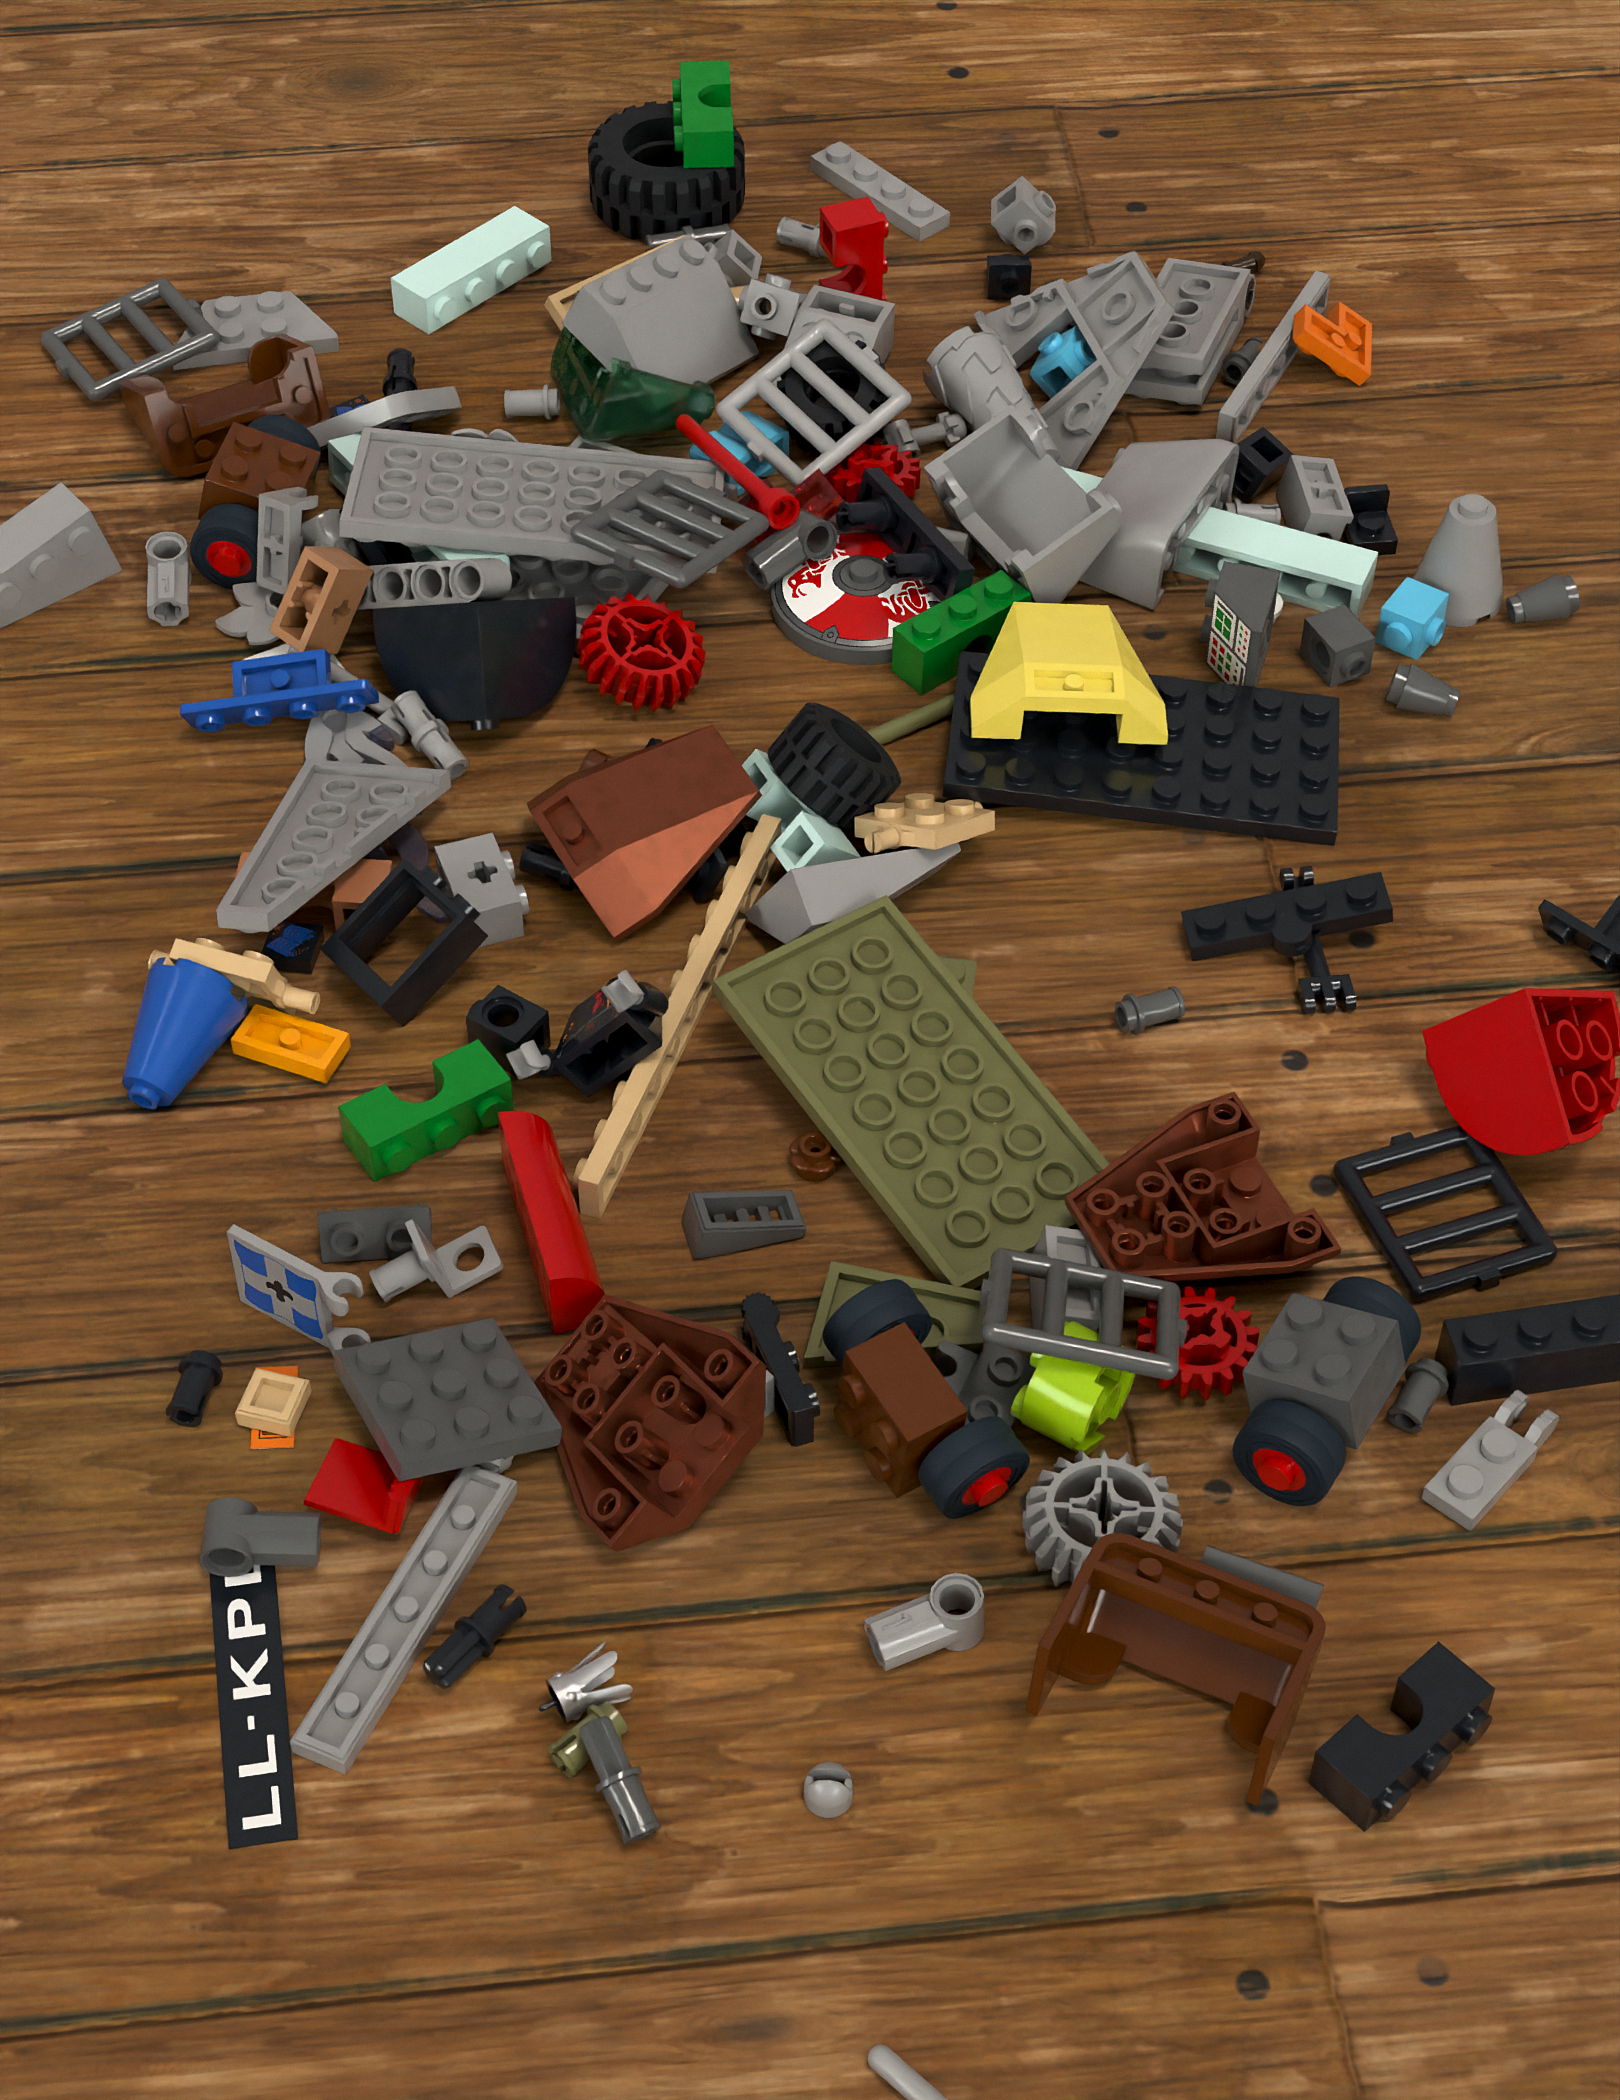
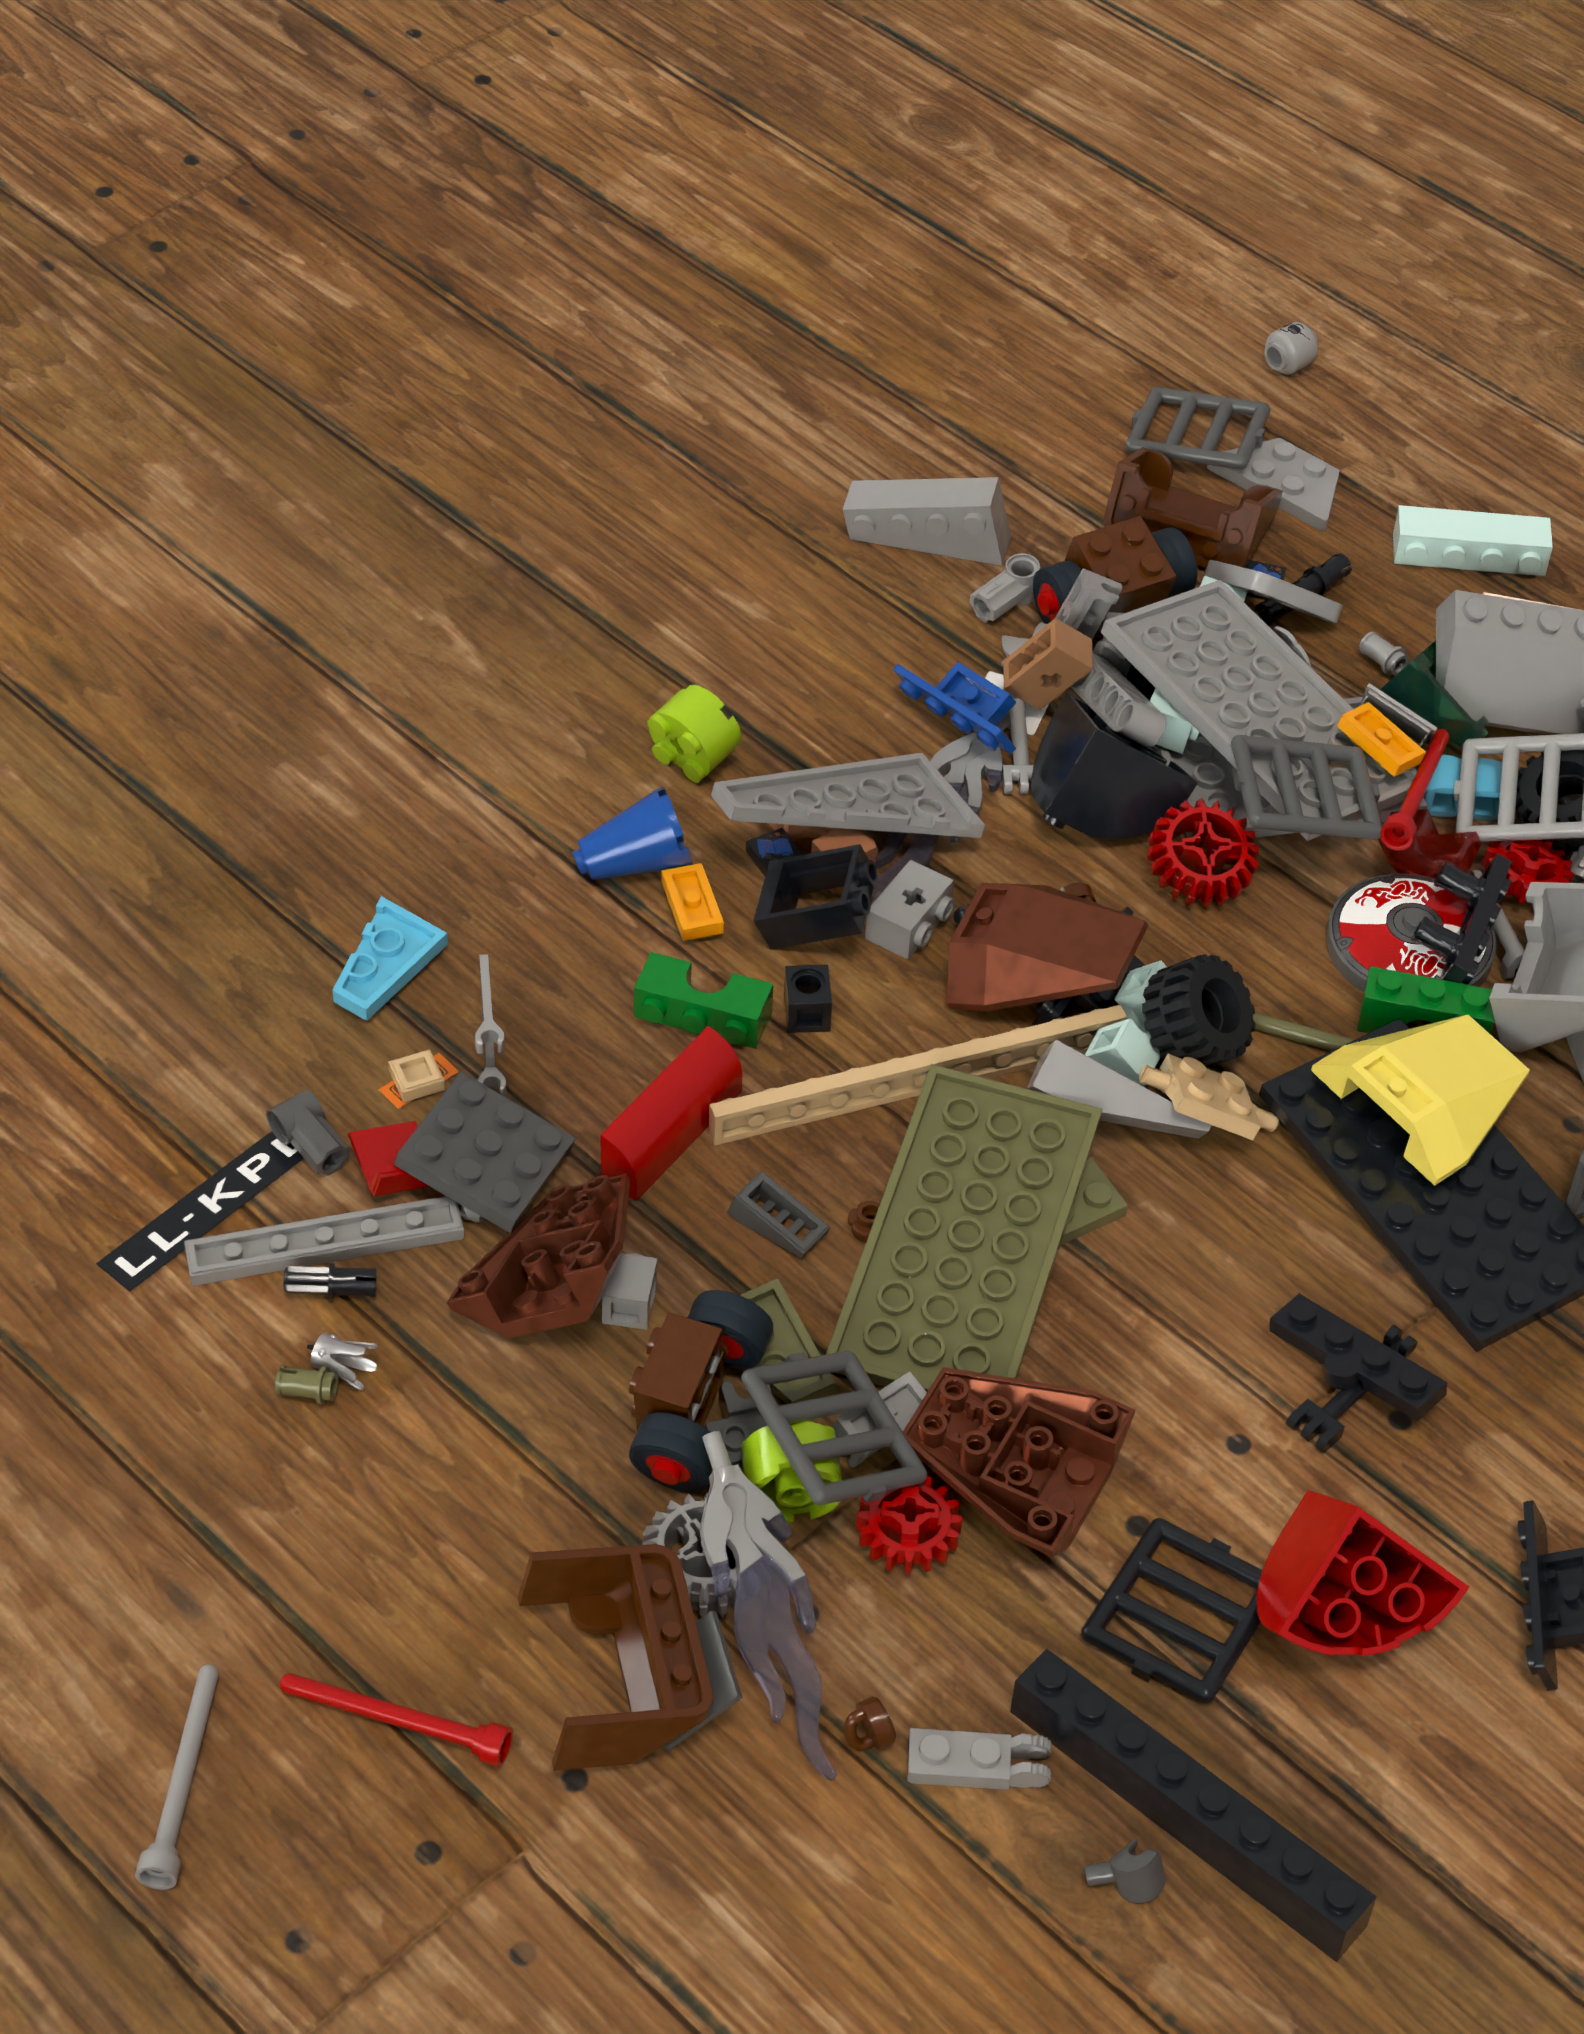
camera: 50 degrees right, 0 degrees up
tan plate [148,938,320,1015] -> none
black pin [166,1350,223,1427] -> none
dark grey hinge [317,1203,432,1263] -> none
light grey bracket [369,1219,504,1303] -> none
light grey pin [391,690,469,781] -> none
black torso [506,970,669,1097] -> none
dark grey axle [579,1716,662,1844] -> none
dark grey piece [741,508,838,590] -> none
black hinge [741,1292,820,1447] -> none
light grey hinge [804,1761,854,1818] -> none
light grey piece [864,1573,985,1671] -> none
dark grey pin [1115,986,1185,1035] -> none
brick [1232,1276,1421,1506] -> none
black arch [1308,1641,1495,1832] -> none
dark grey pin [1387,1358,1449,1433] -> none
none -> red piece [279,1673,513,1767]
none -> medium azure wing [332,896,448,1021]
none -> lime brick [647,685,742,783]
none -> clear purple piece [700,1431,837,1781]
none -> reddish brown tile [844,1696,896,1751]
none -> light grey head [1264,322,1318,375]
none -> light orange plate [1337,702,1426,777]
none -> light grey piece [1360,683,1437,747]

